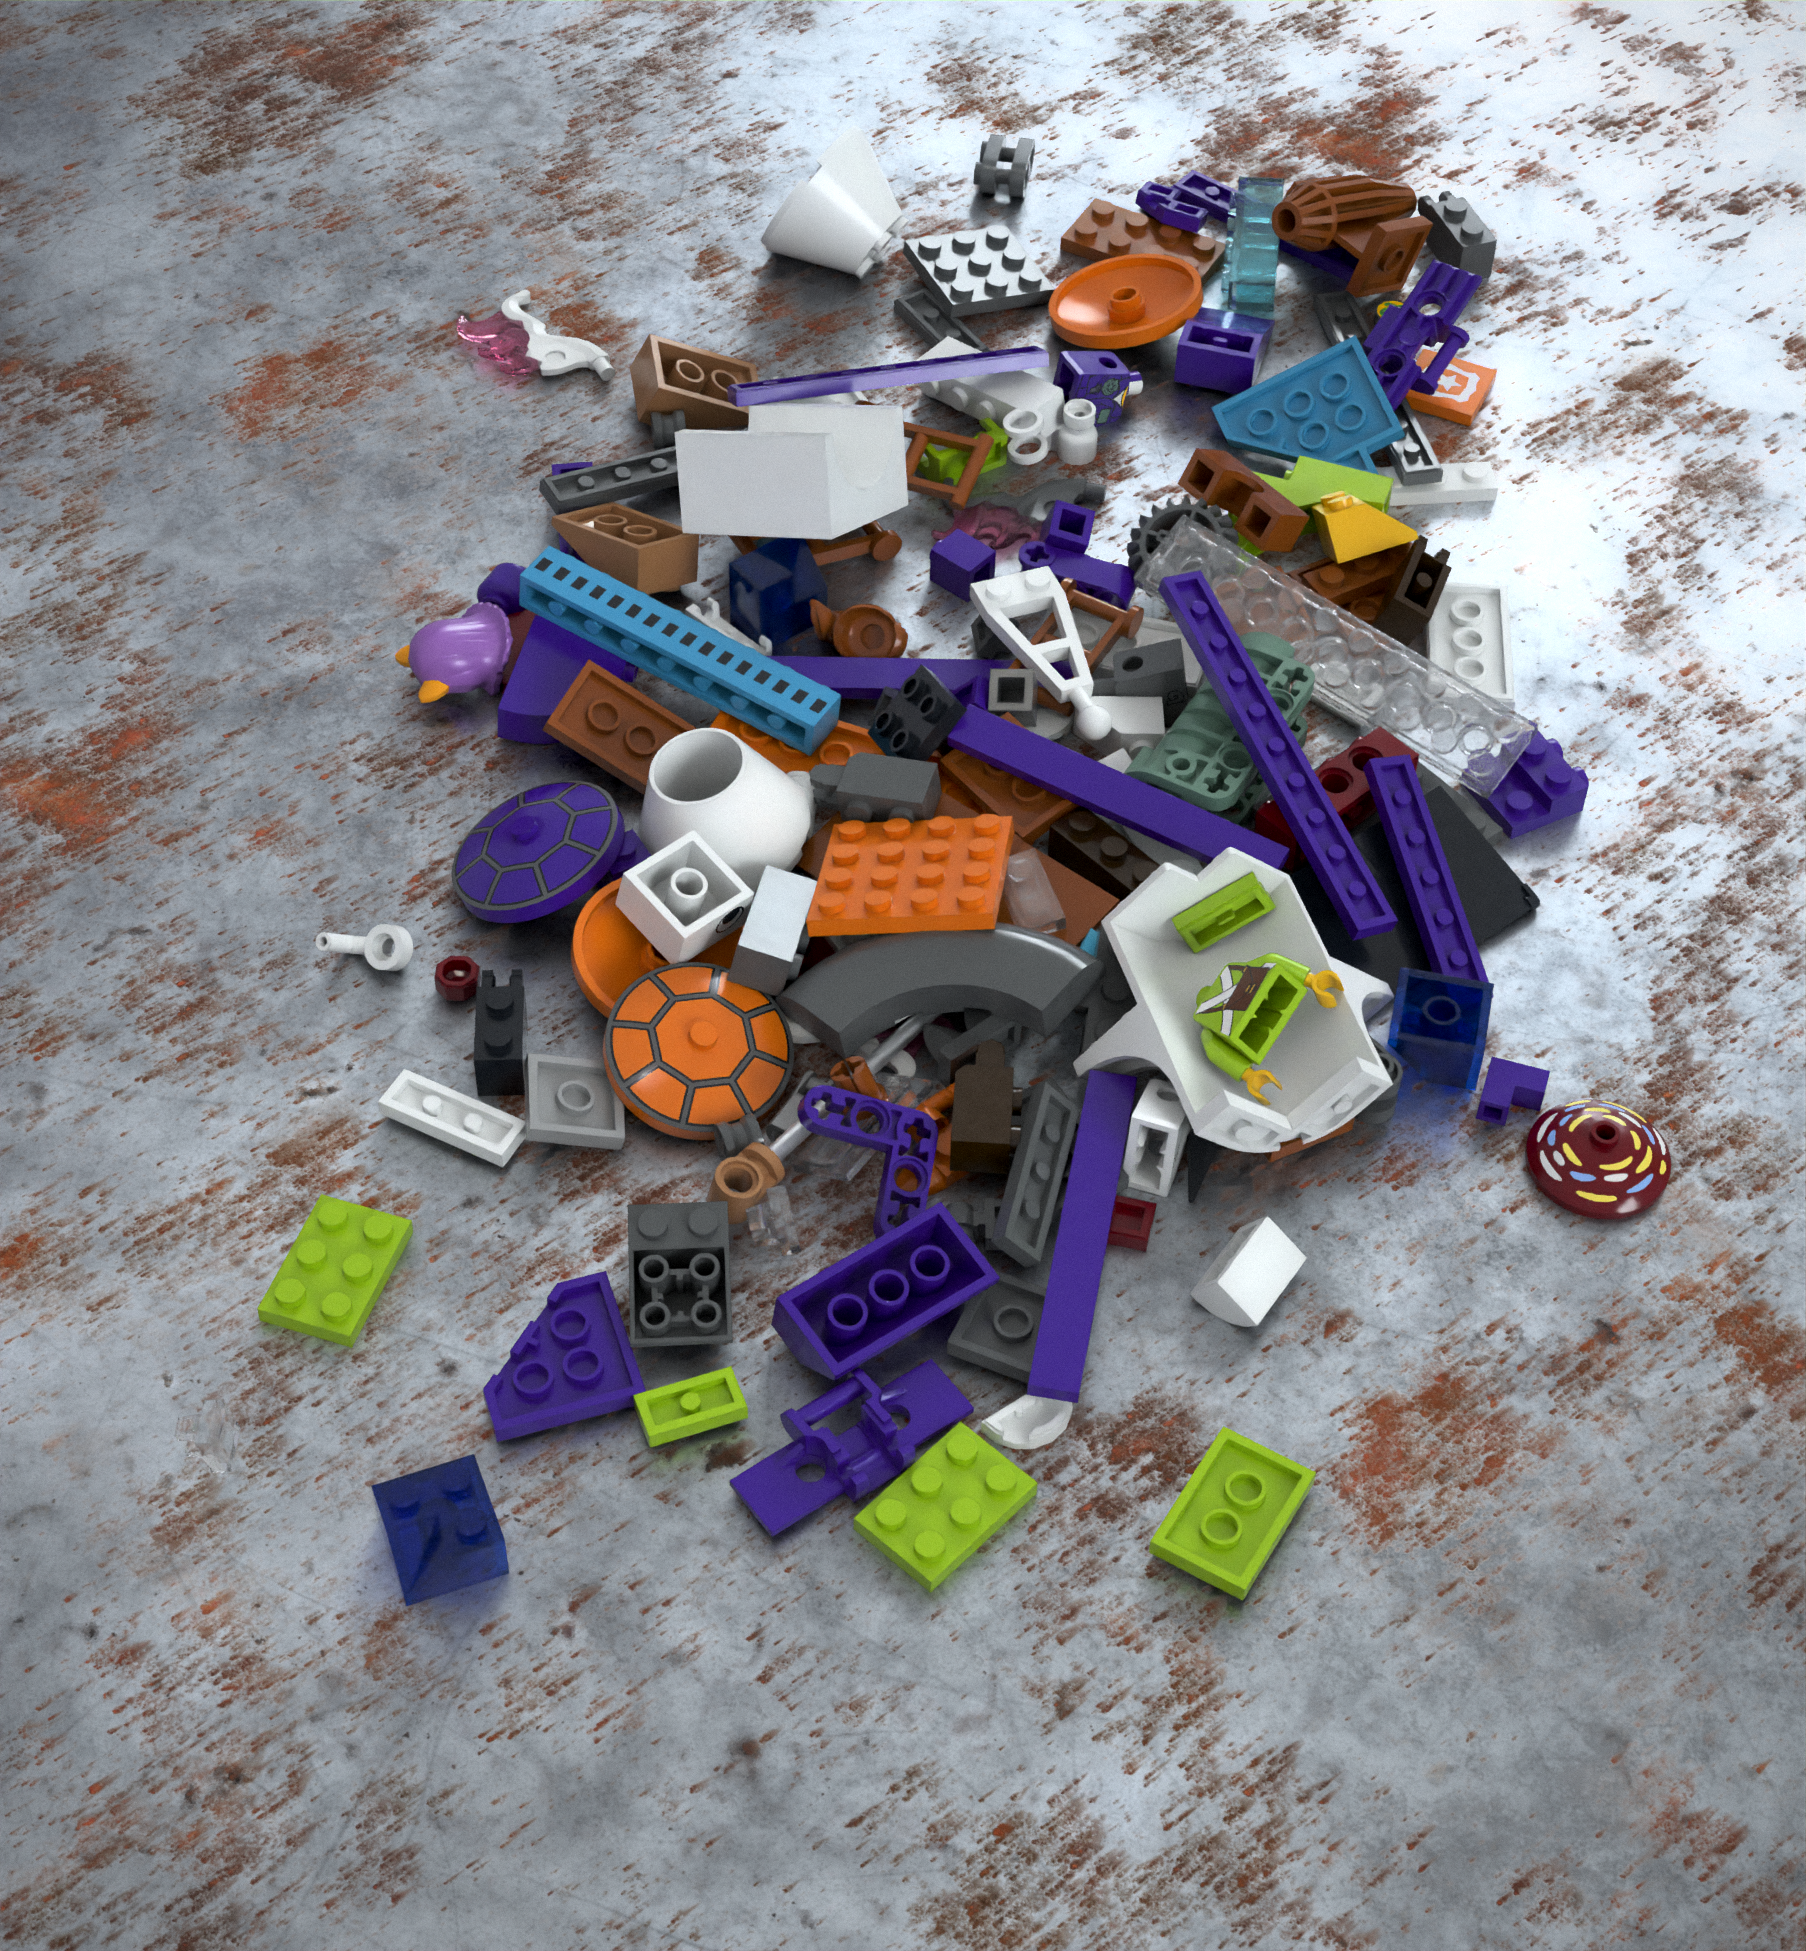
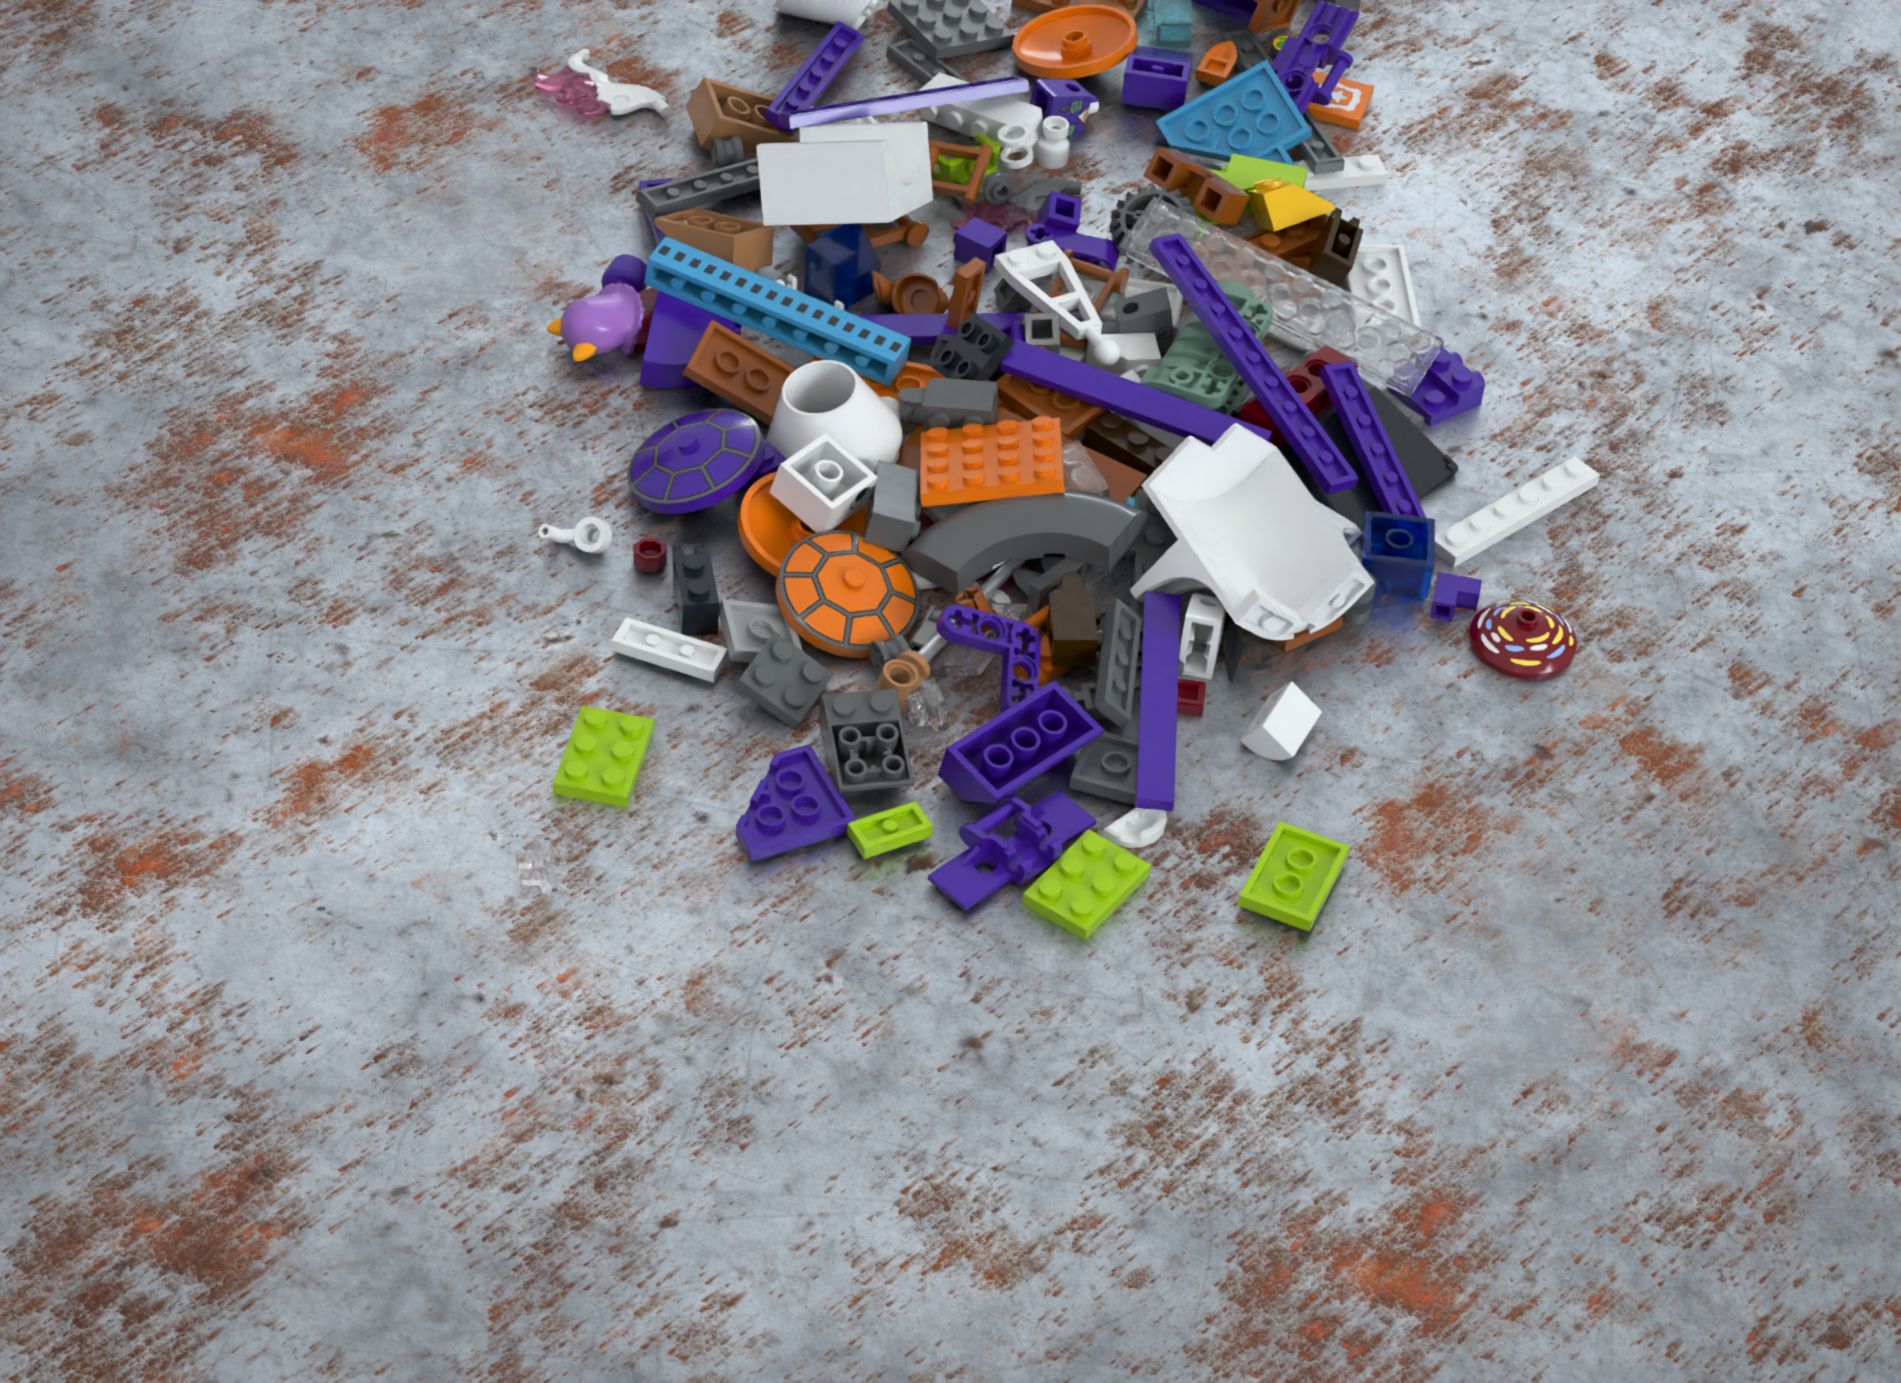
camera: 10 degrees left, 5 degrees down
clear blue slope [371,1454,509,1606] -> none
lime tile [1172,872,1276,953] -> none
lime torso [1193,953,1344,1105] -> none
none -> dark grey plate [734,631,834,730]
none -> dark purple plate [763,21,865,134]
none -> dark orange plate [946,257,986,331]
none -> dark grey plate [983,173,1015,205]
none -> orange plate [1195,41,1237,86]
none -> white plate [1429,456,1600,567]

